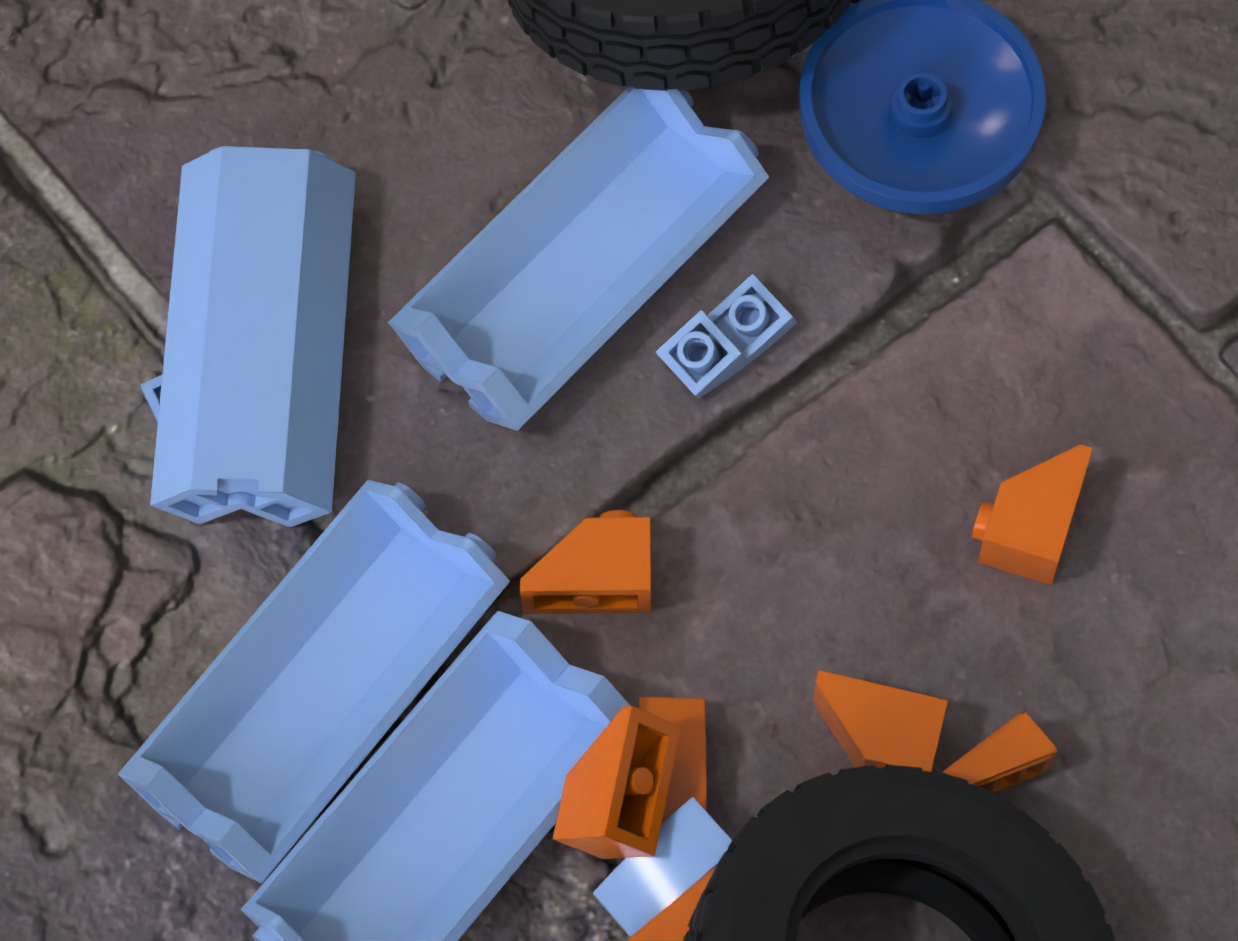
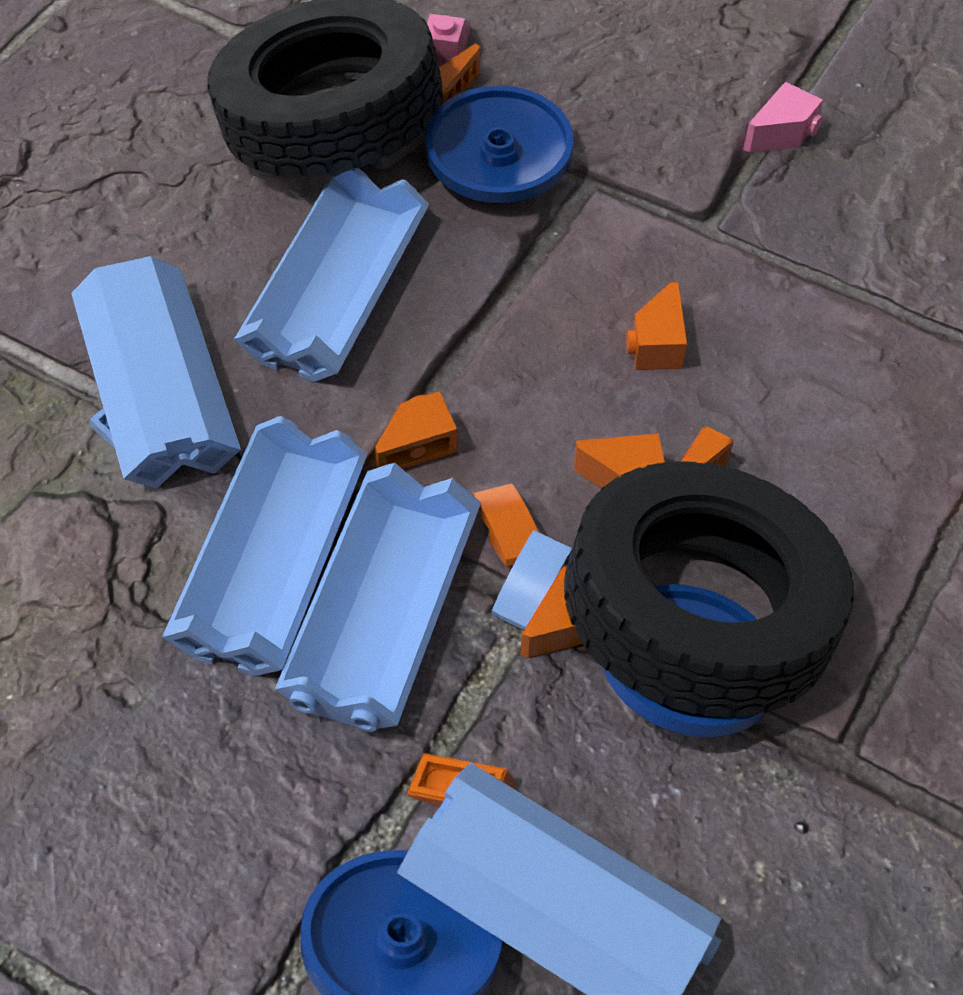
camera: 25 degrees left, 10 degrees down
orange slope [553,706,681,859] -> none
light blue slope [655,274,798,398] -> none

